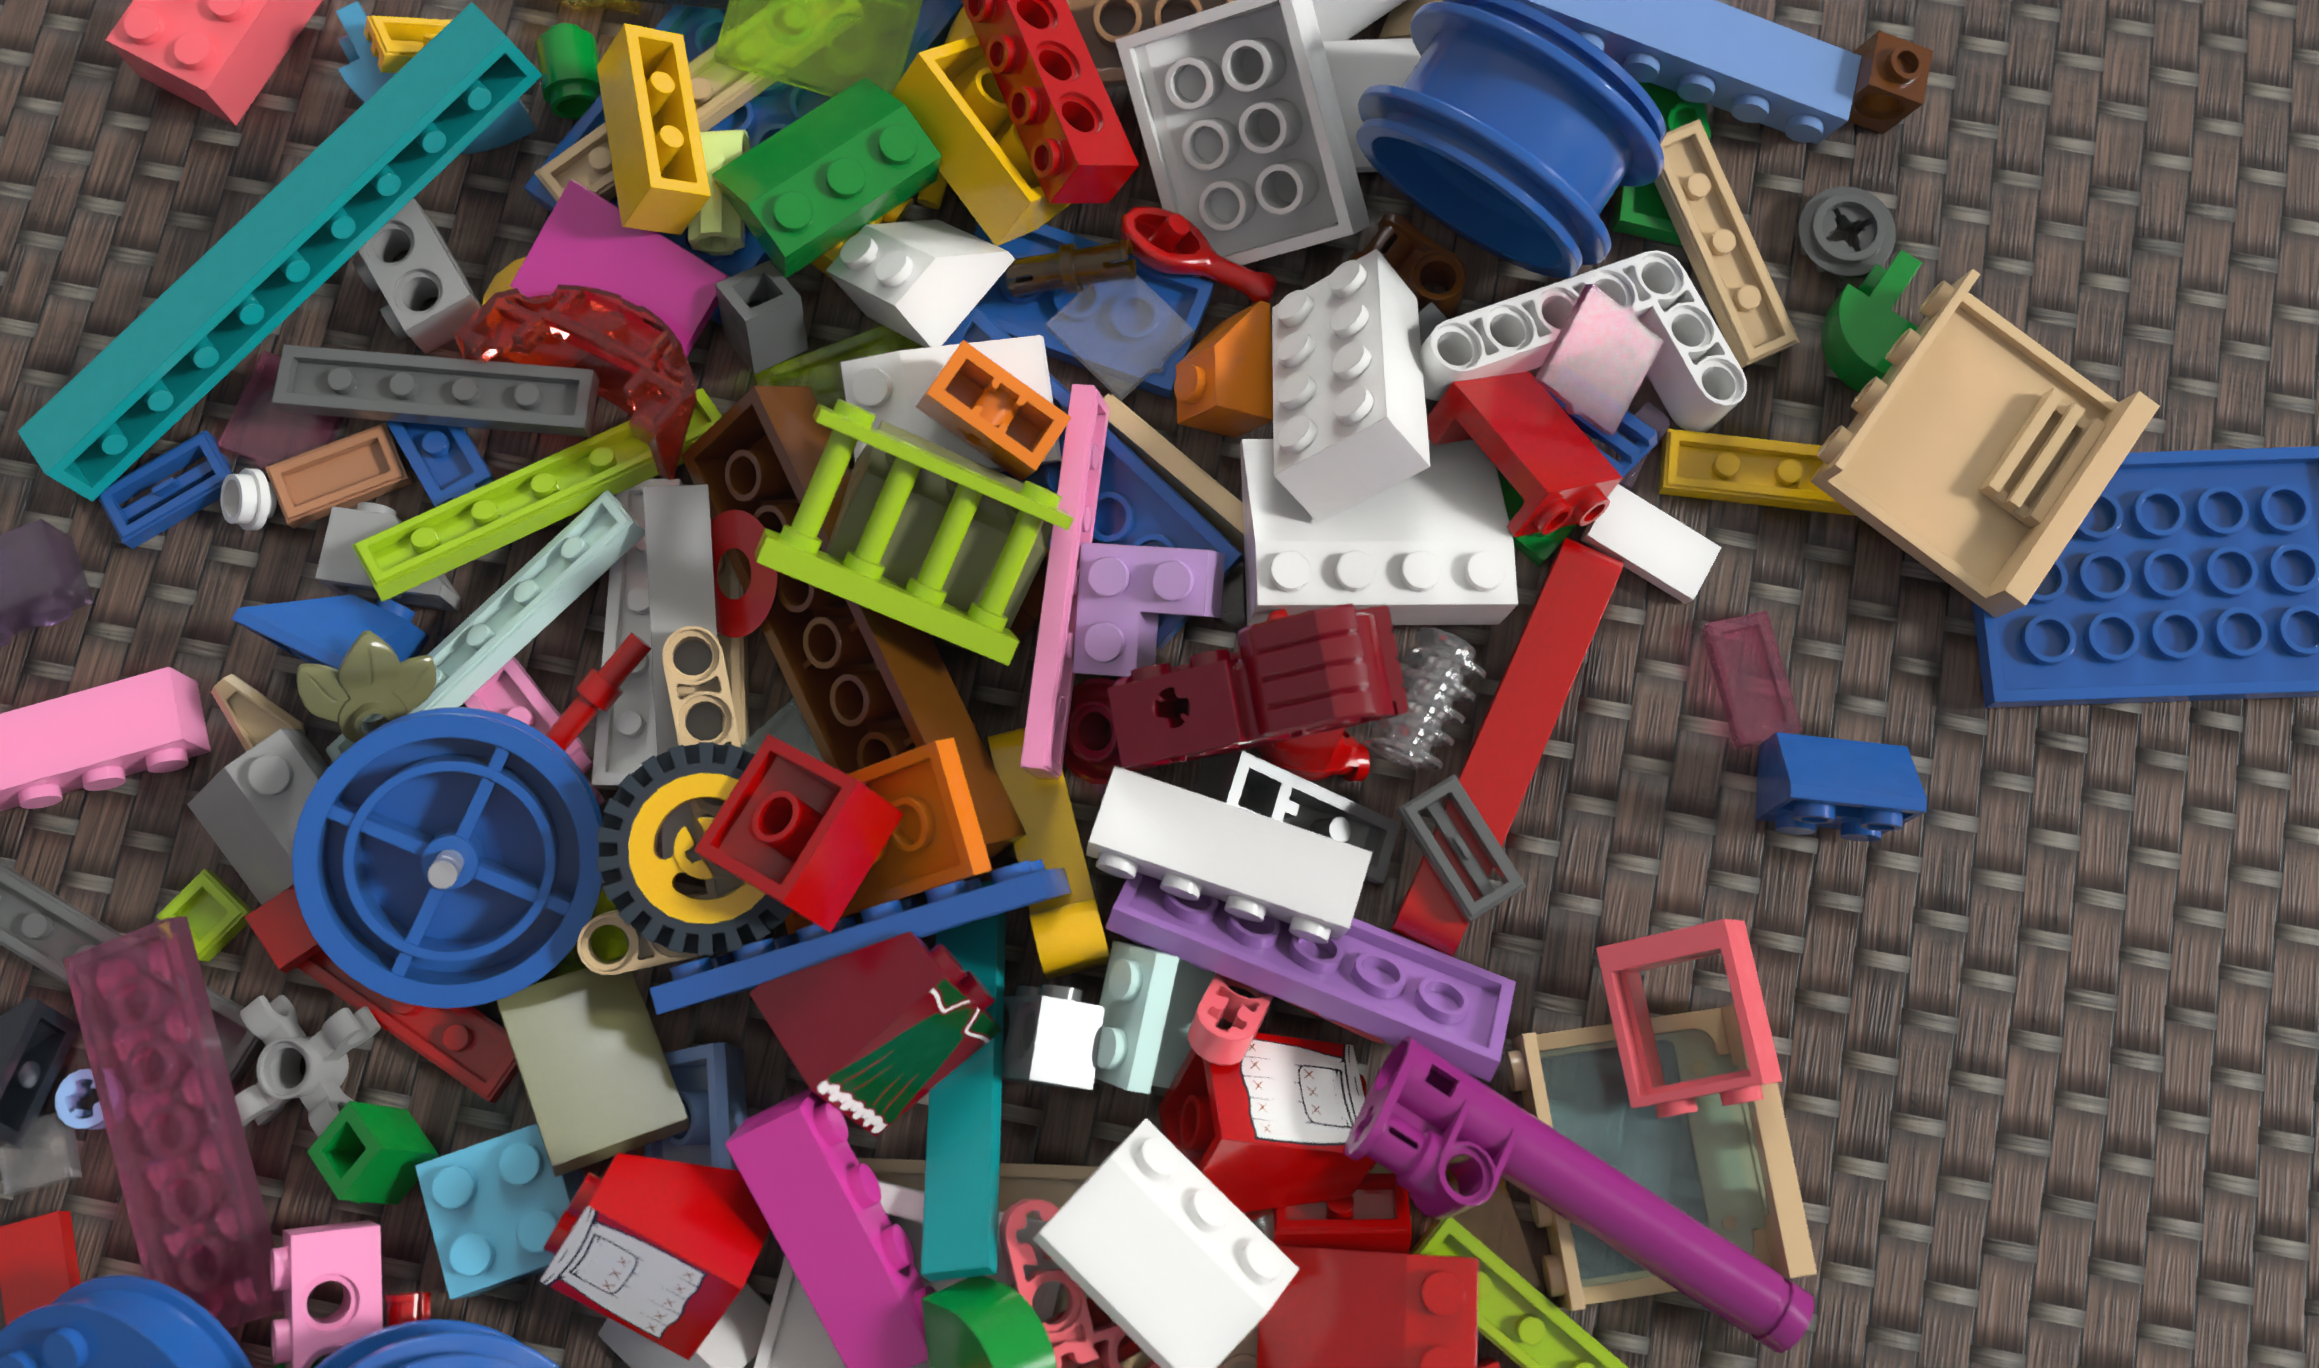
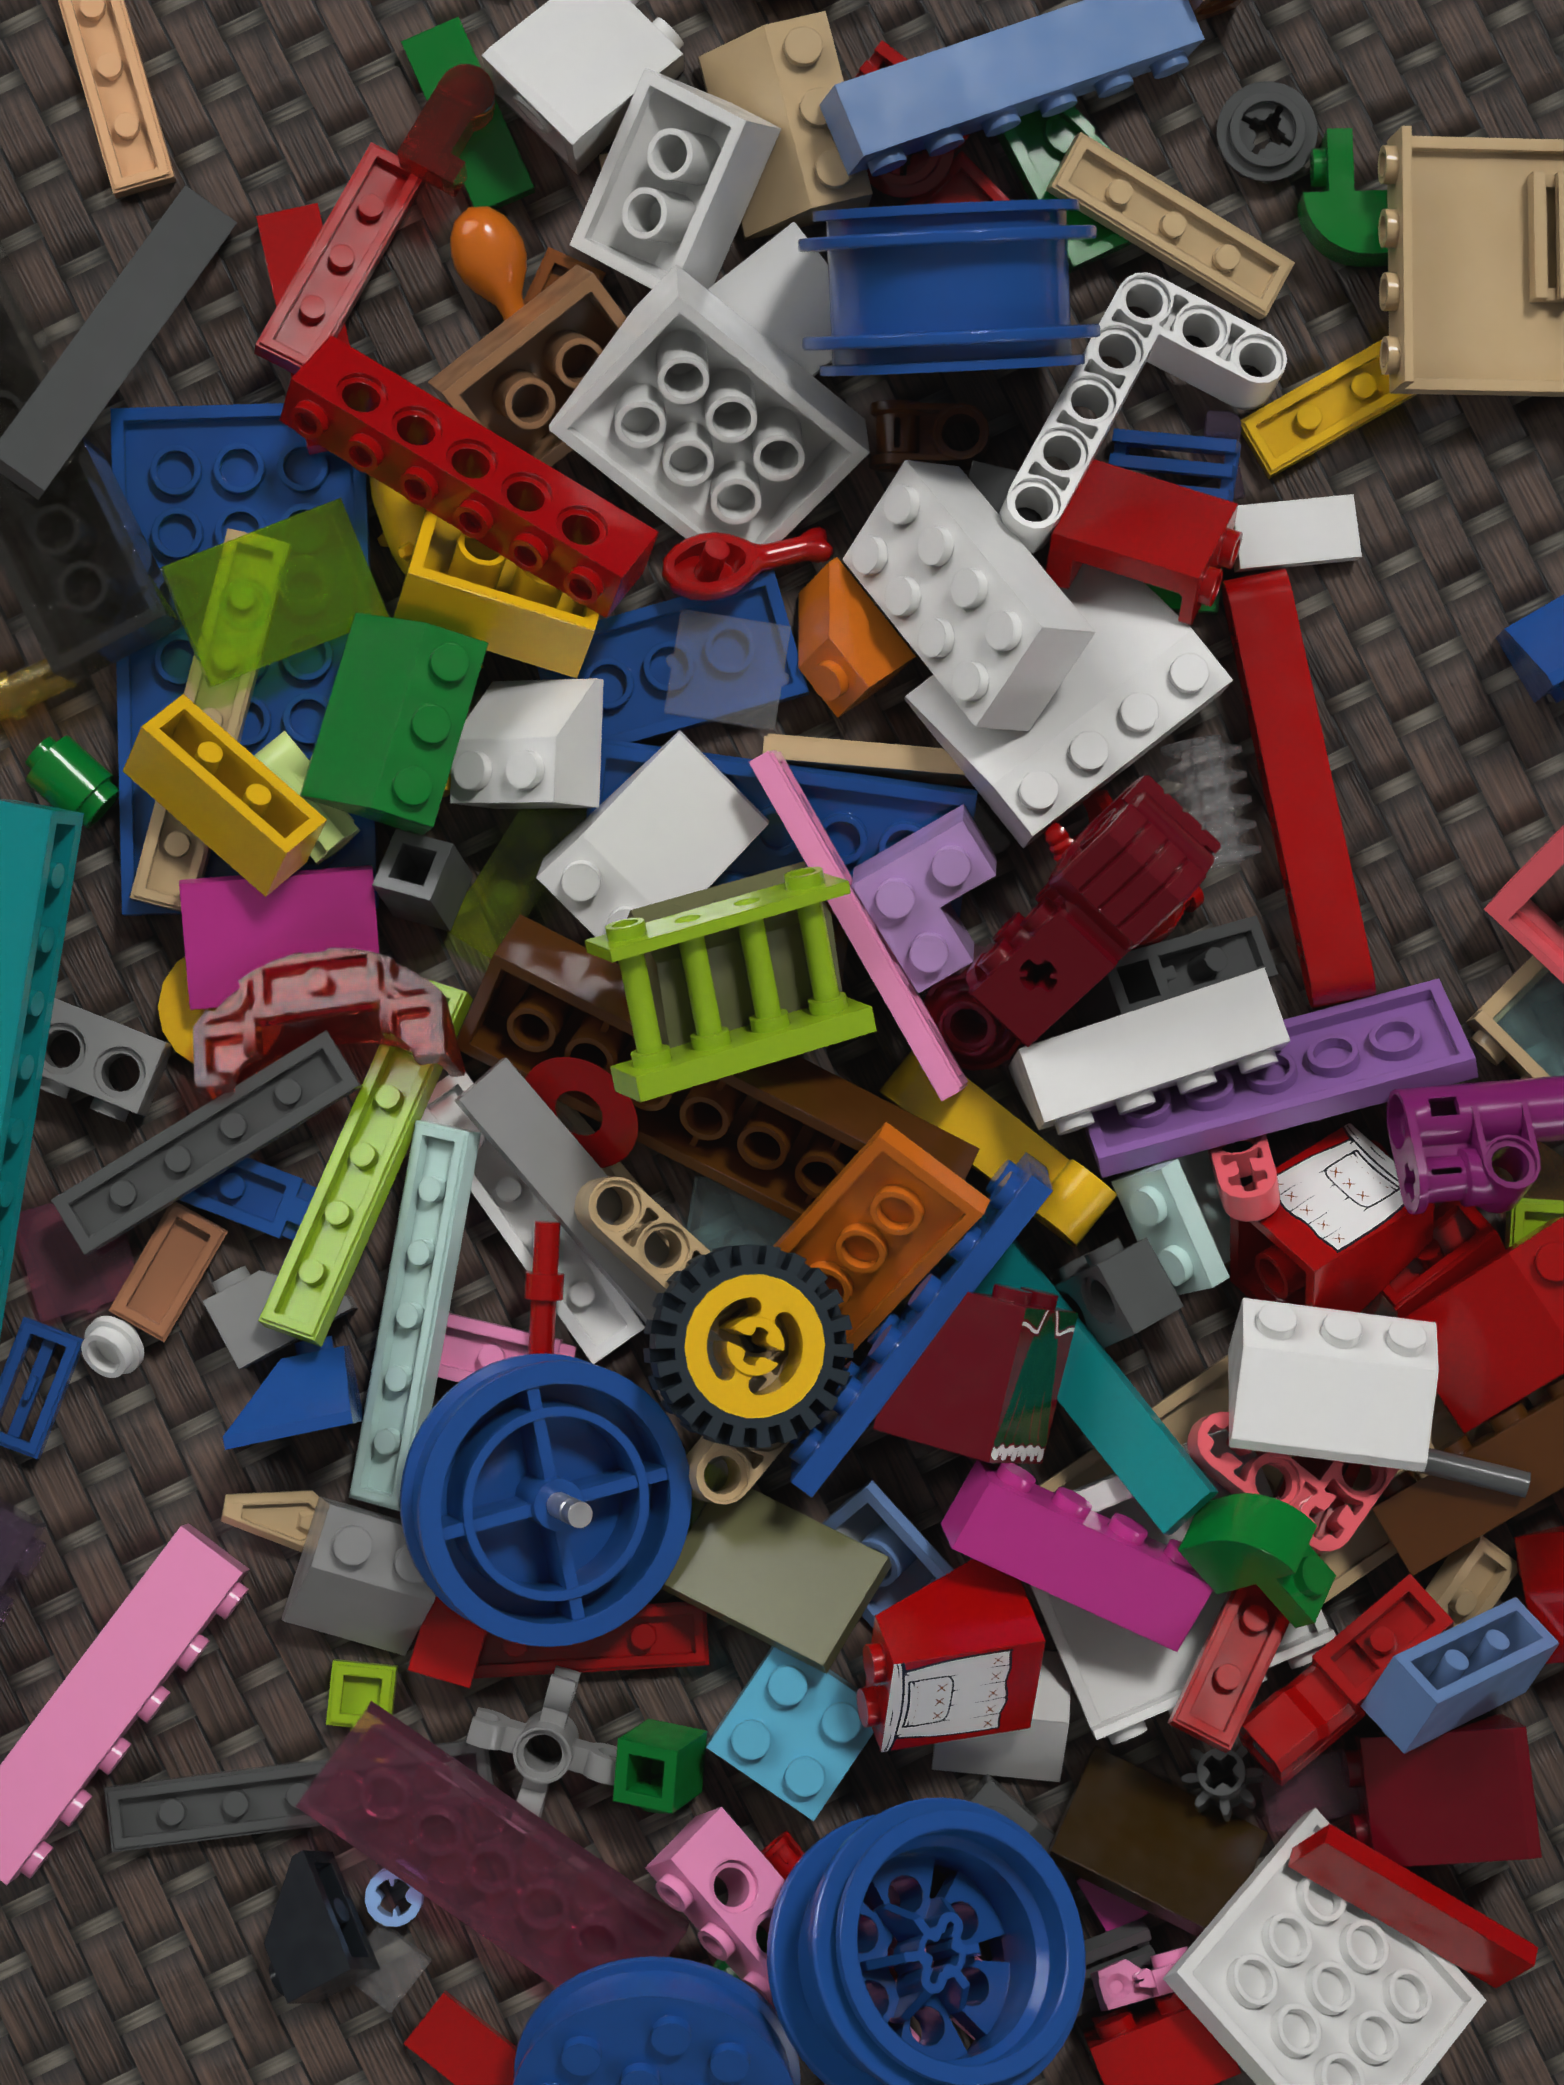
camera: 35 degrees left, 10 degrees up
olive plate [296,630,436,743] -> none
red slope [694,734,904,933] -> none
orange brick [916,340,1072,481] -> none
dark brown pin [1006,239,1137,298] -> none
dark grey tile [1397,774,1527,924] -> none
clear pink piece [1534,284,1664,435] -> none
clear pink tile [1701,611,1803,749] -> none

